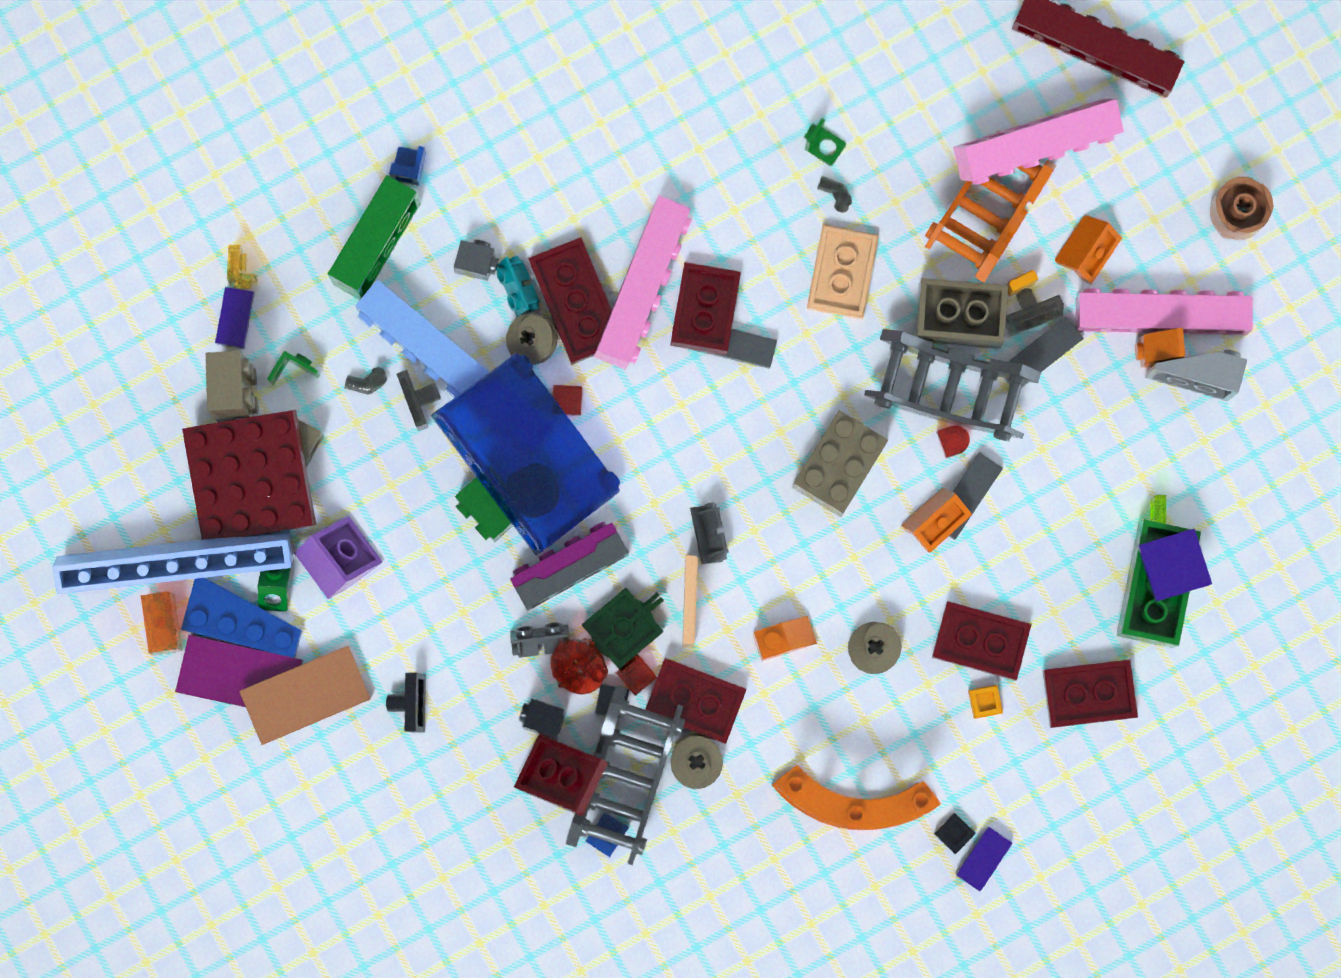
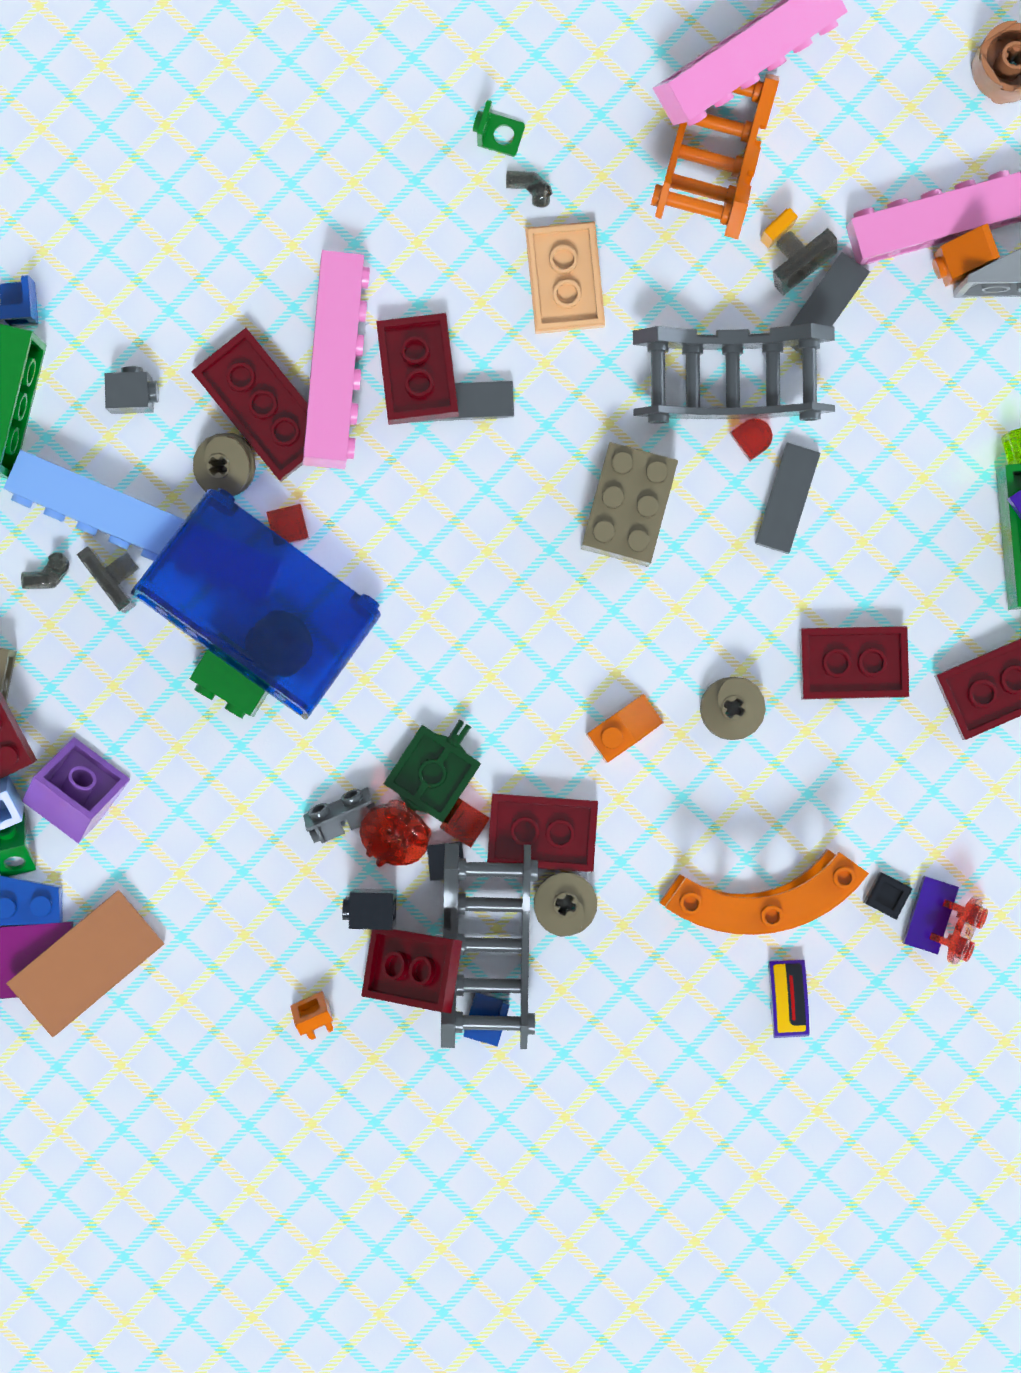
camera: 15 degrees left, 5 degrees up
black tile [386,673,426,733] -> none
teal hinge [497,256,540,317] -> none
piece [510,521,629,611] -> none
light nougat tile [682,555,698,648] -> none
dark grey hinge [690,502,729,564] -> none
orange panel [901,488,972,553] -> none
dark tan brick [915,278,1008,348] -> none
light orange tile [968,685,1003,719] -> none
orange panel [1055,215,1122,285] -> none
none -> orange tile [290,991,333,1040]
none -> slope [768,960,810,1038]
none -> clear red plate [929,896,989,965]

